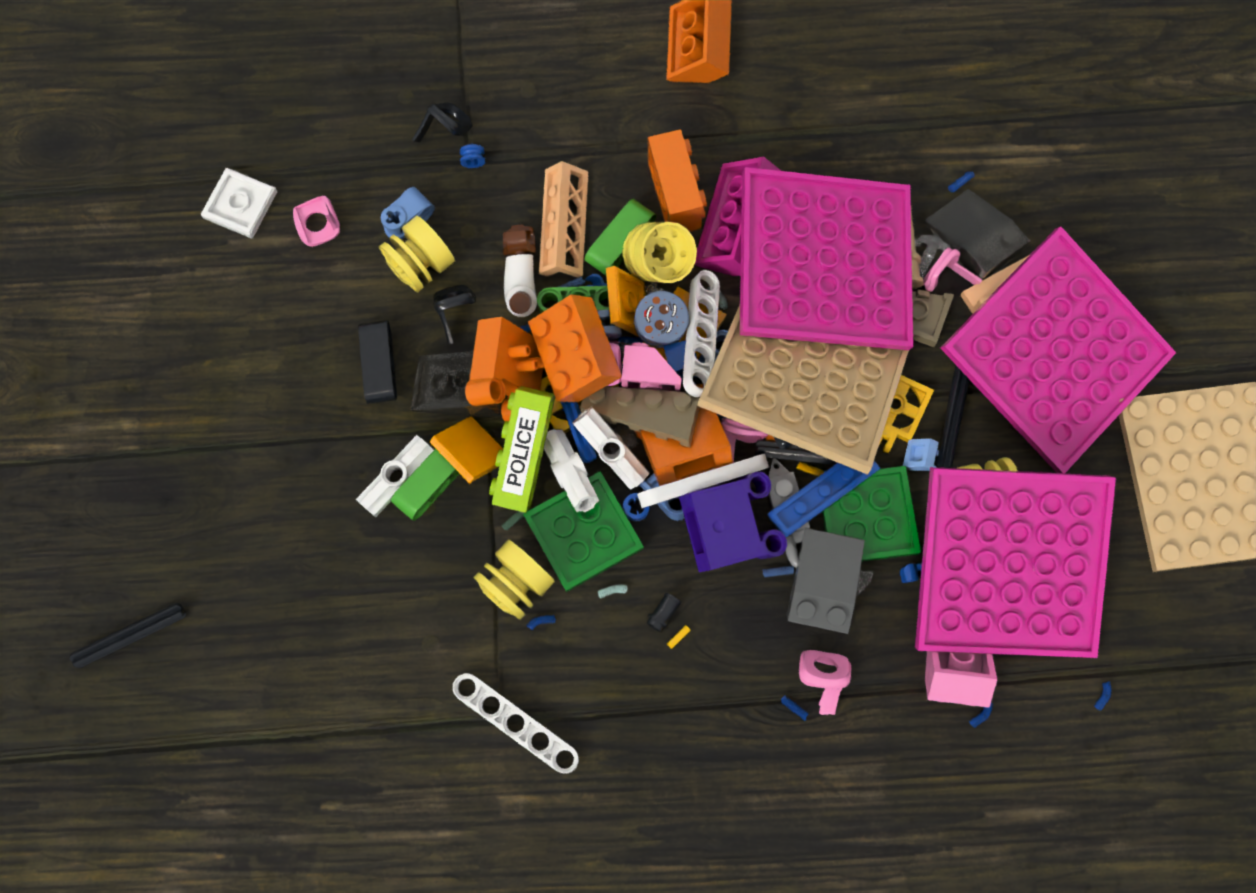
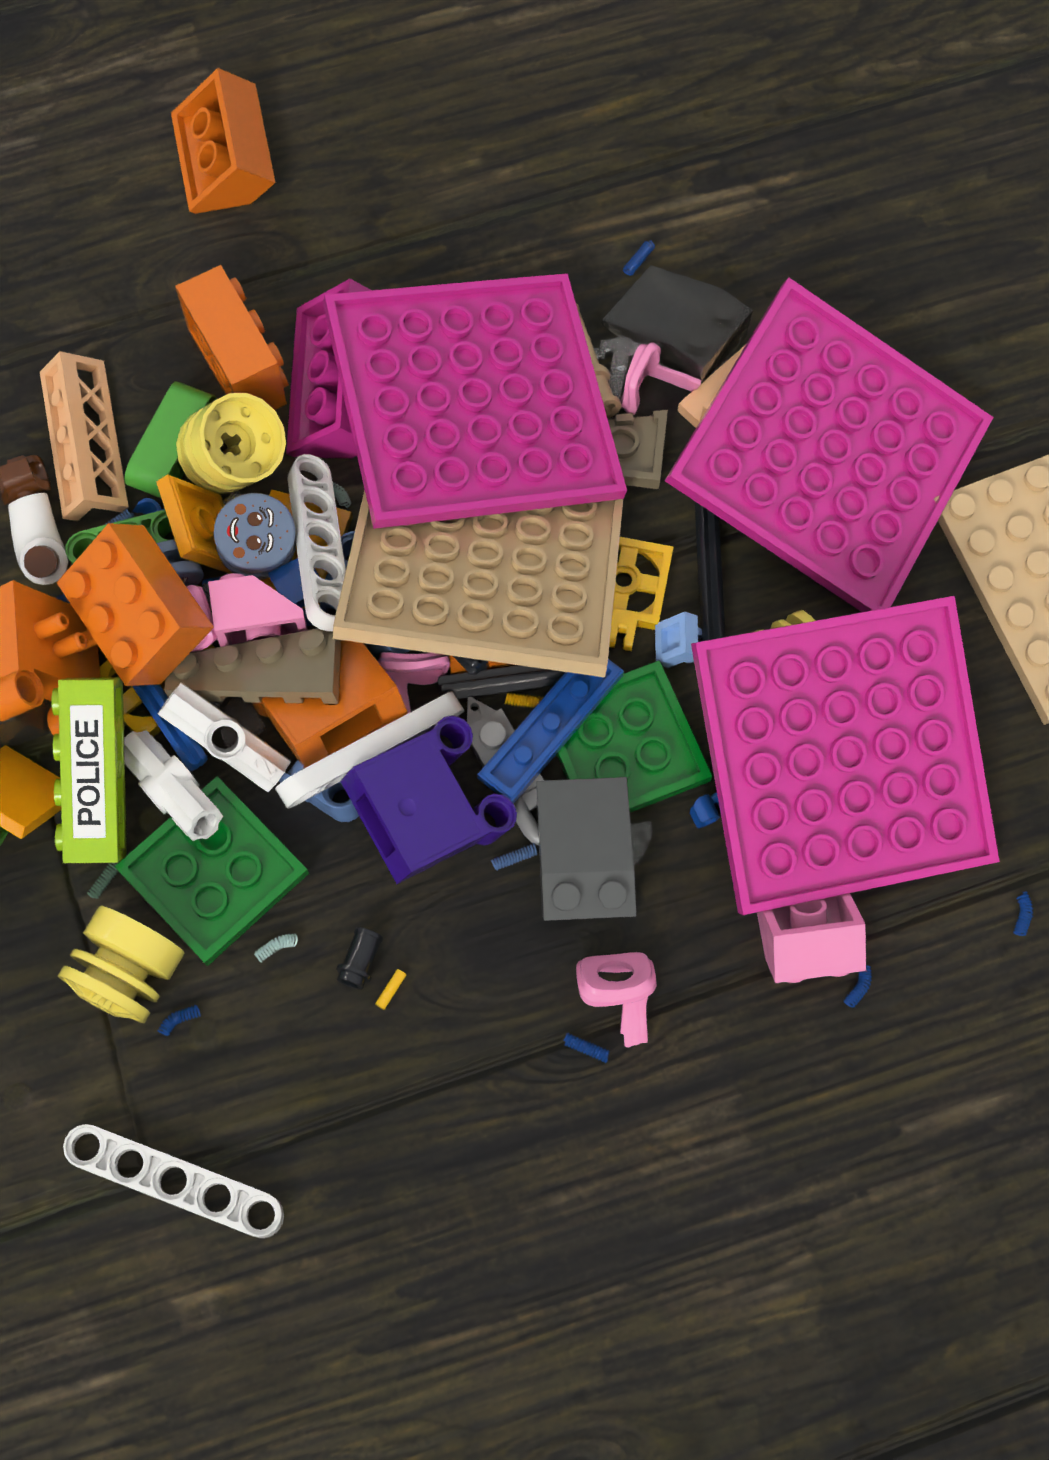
camera: 20 degrees left, 5 degrees down
blue bush [623,493,649,522] -> none

